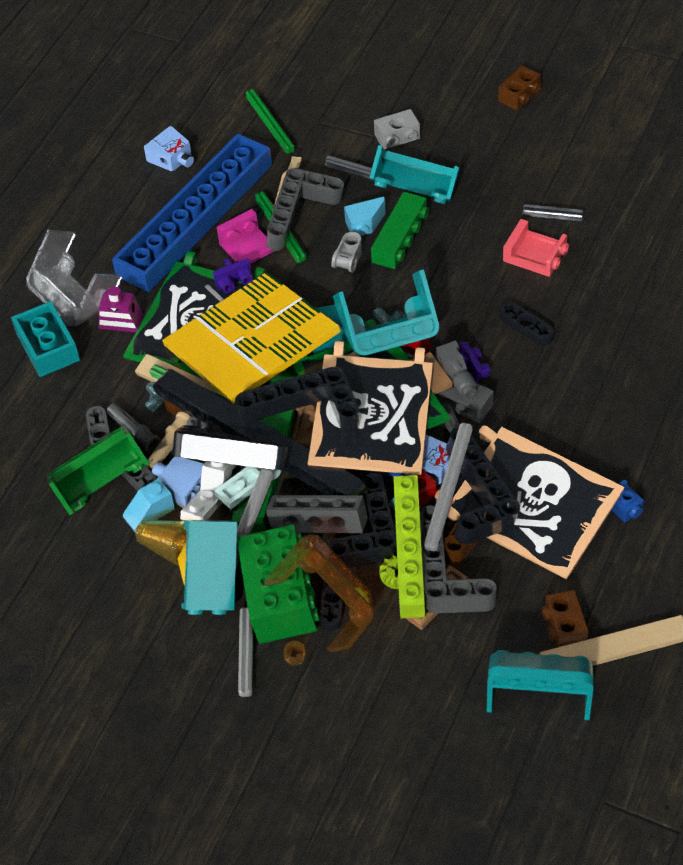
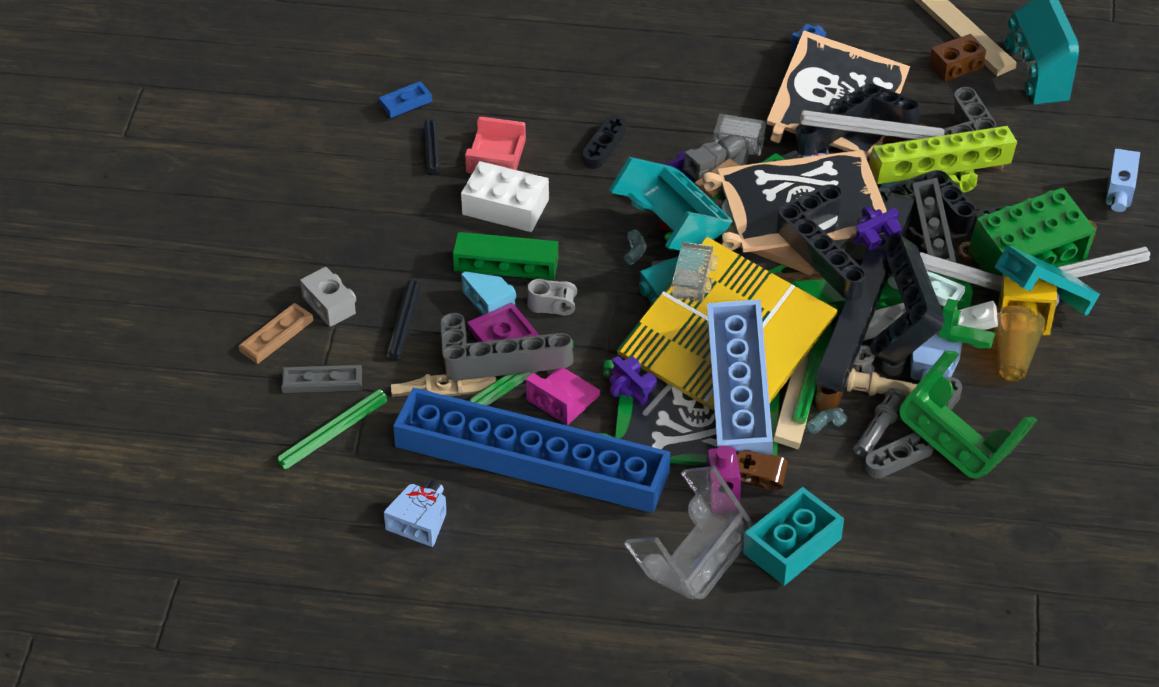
camera: 110 degrees left, 5 degrees down
medium azure slope [123,479,175,533] -> none
clear orange windscreen [264,534,374,652] -> none
teal windscreen [370,145,459,204] -> none
reddish brown brick [498,65,541,111] -> none
none -> medium nougat tile [239,303,313,364]
none -> dark grey tile [282,365,362,393]
none -> blue plate [379,81,432,118]
none -> white brick [461,161,549,232]
none -> magenta plate [468,302,539,342]
none -> clear brick [671,242,718,302]
none -> light blue brick [707,299,773,458]
none -> clear brick [713,114,767,156]
none -> reddish brown piece [737,450,788,490]
none -> dark purple hips [853,206,902,251]
none -> green bracket [939,298,995,348]
none -> light blue torso [1106,149,1140,212]

